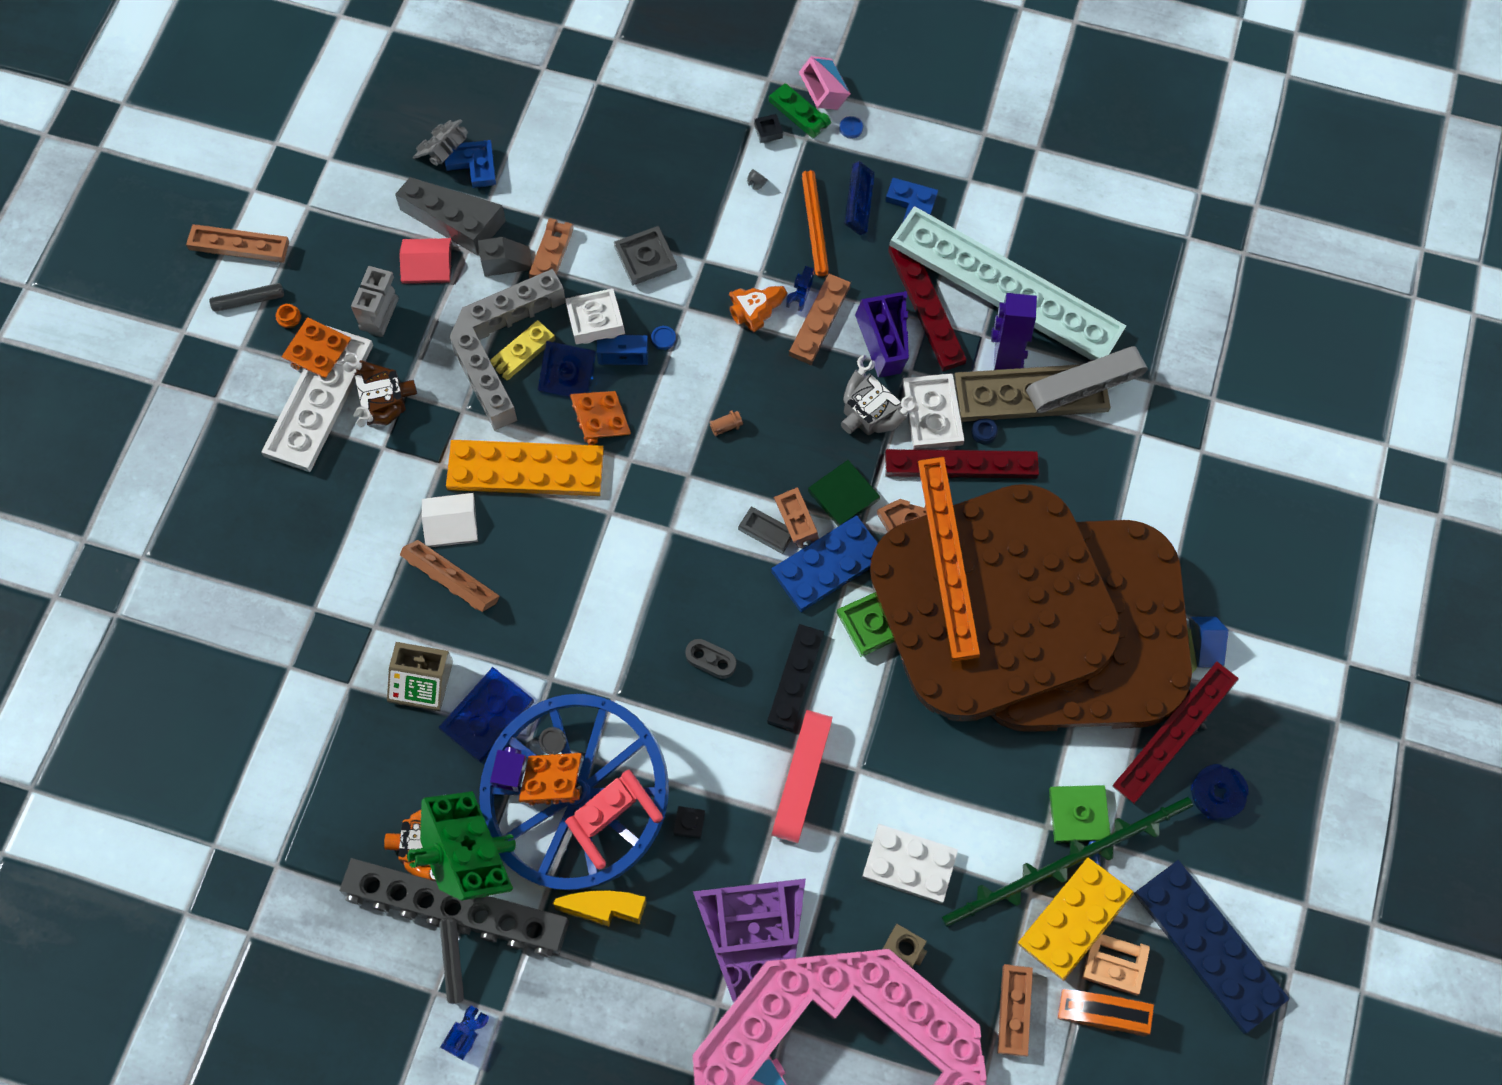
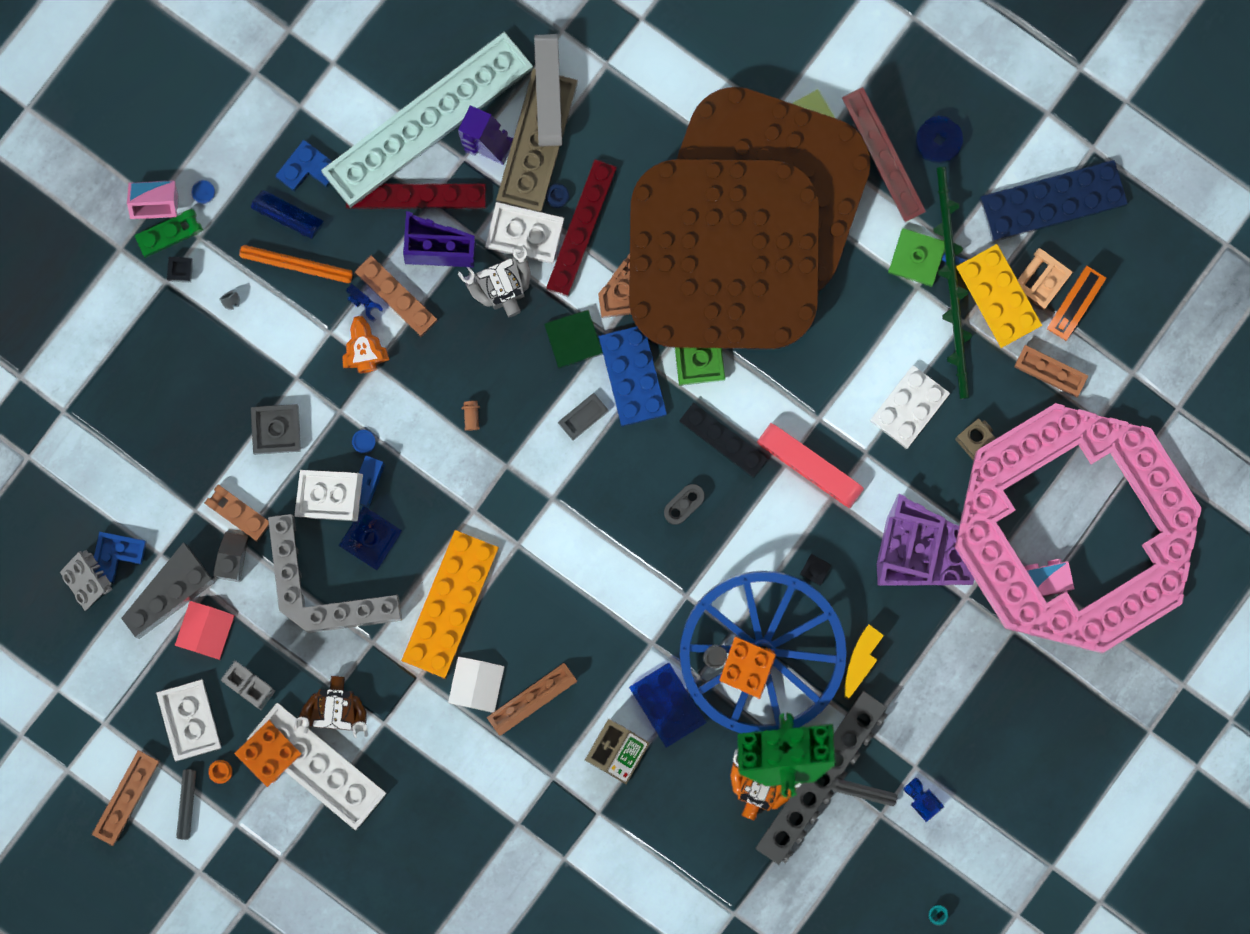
camera: 65 degrees left, 15 degrees up
light yellow hinge [490,320,555,380] -> none
dark purple brick [490,747,527,792] -> none
coral plate [565,769,663,870] -> none
orange hinge [570,391,631,445] -> none
nougat hinge [774,487,819,548] -> none
orange plate [918,457,980,662] -> none
blue slope [1189,617,1229,667] -> none
none -> white plate [157,680,222,762]

